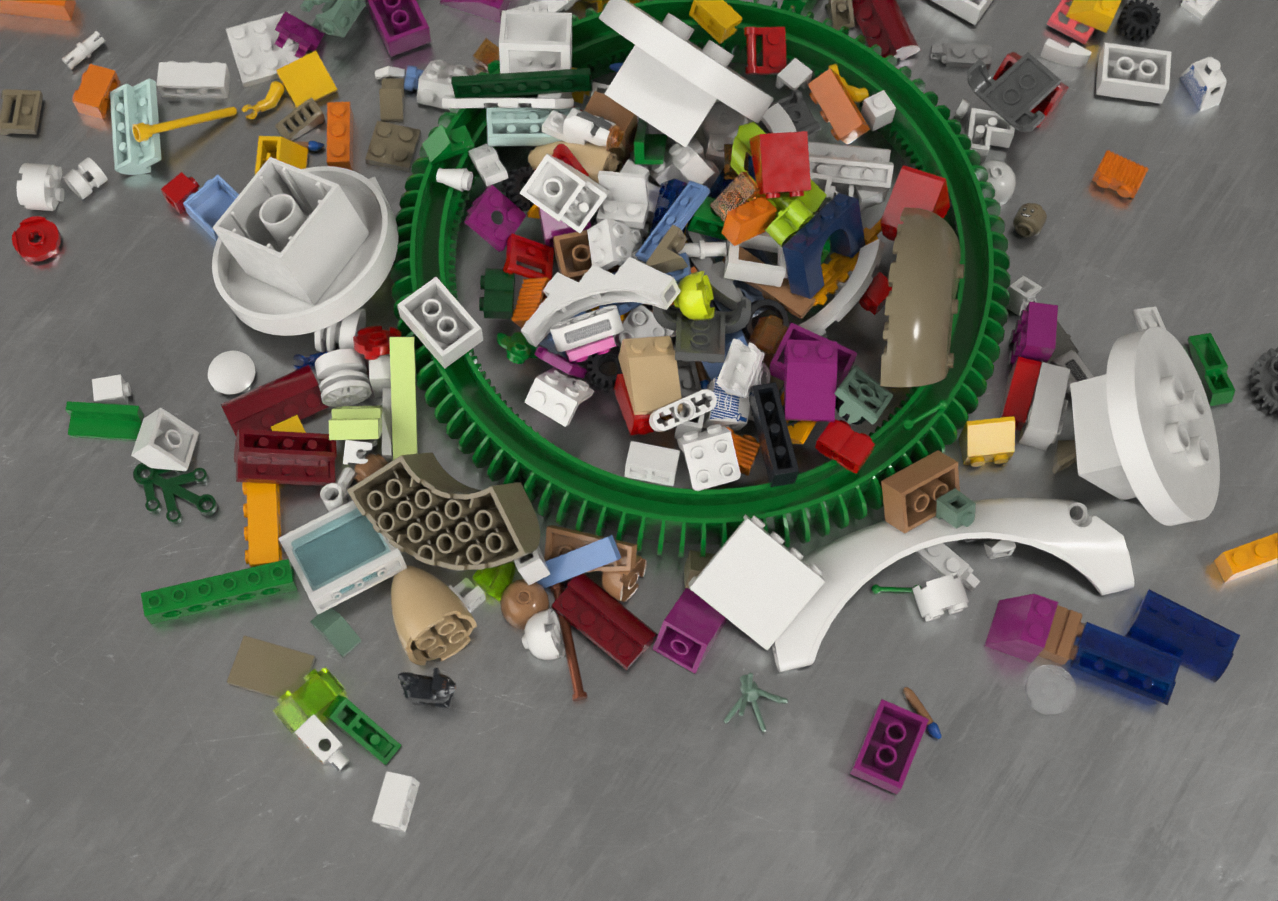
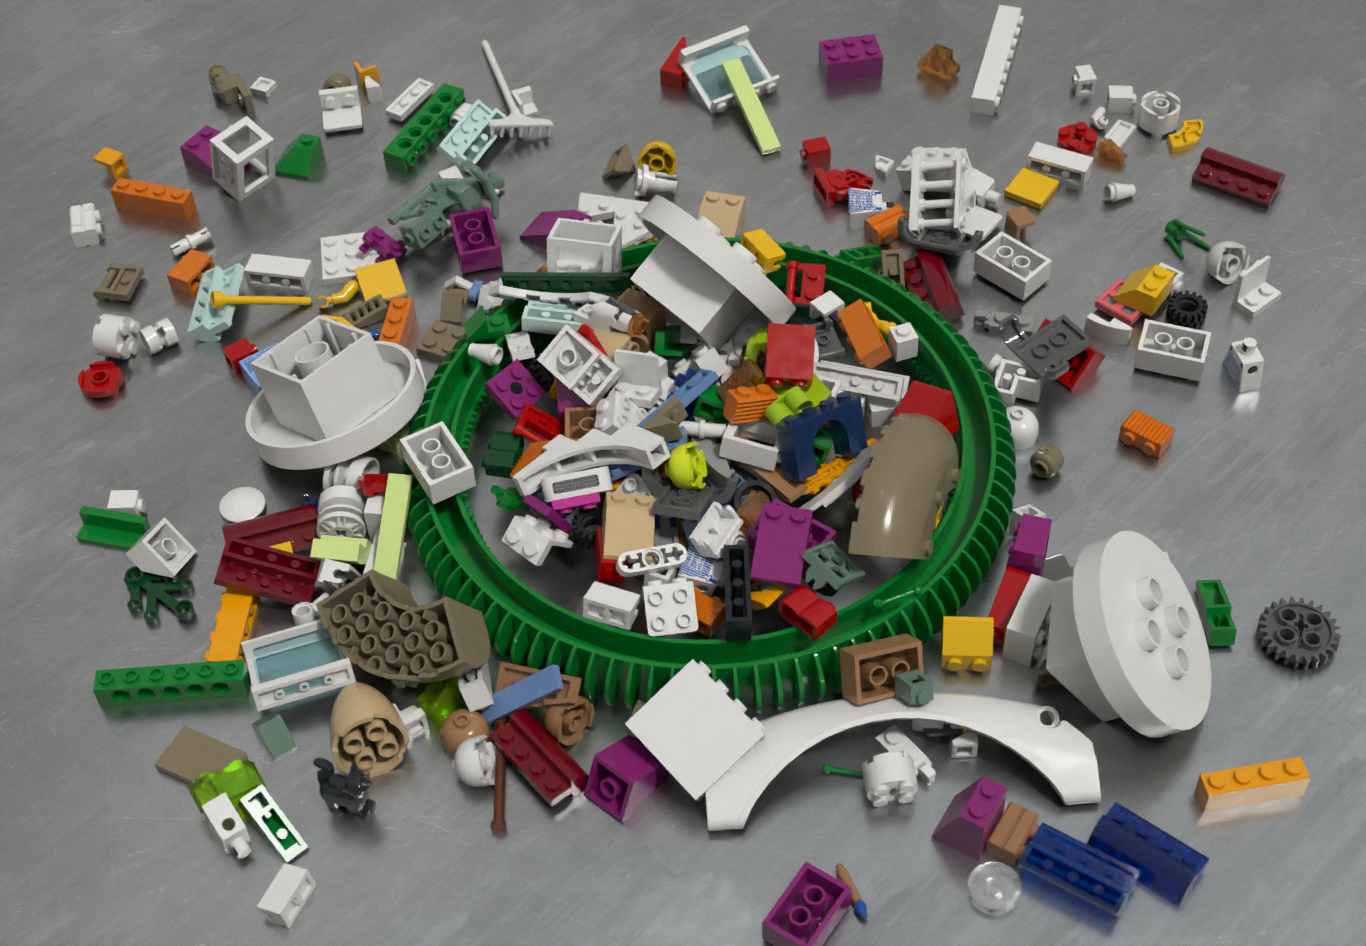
camera: 15 degrees right, 20 degrees down
sand green plant [724,673,788,732] -> none

